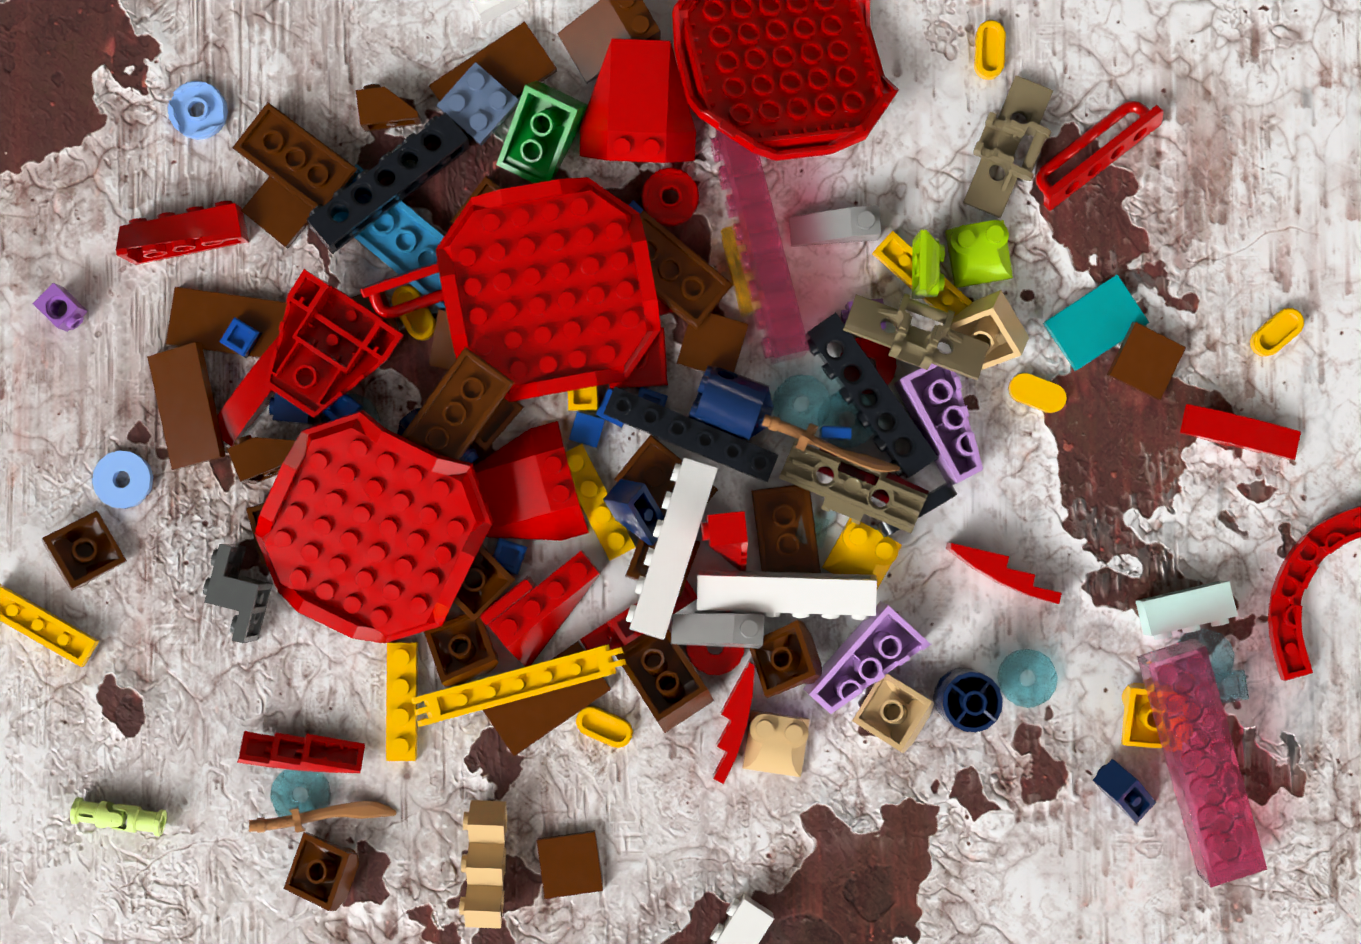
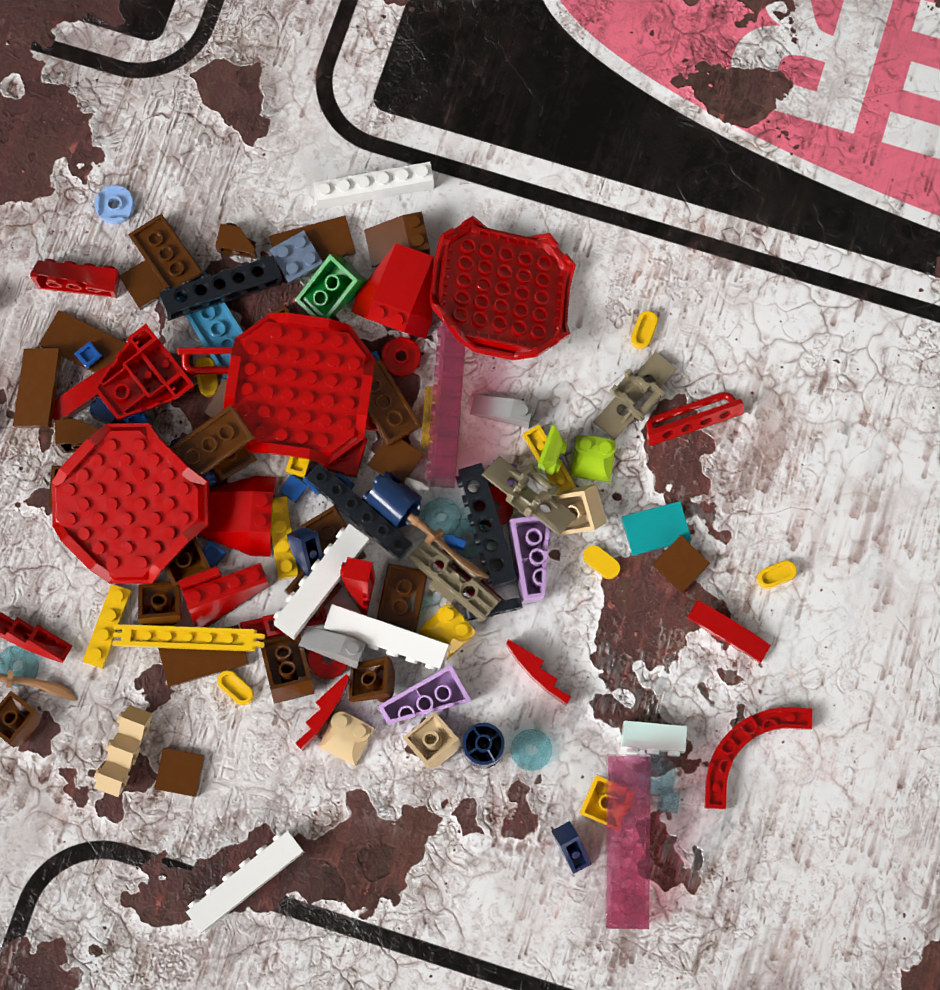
camera: 20 degrees right, 10 degrees down
dark grey bracket [203,544,273,643] -> none
none -> white piece [405,477,429,491]

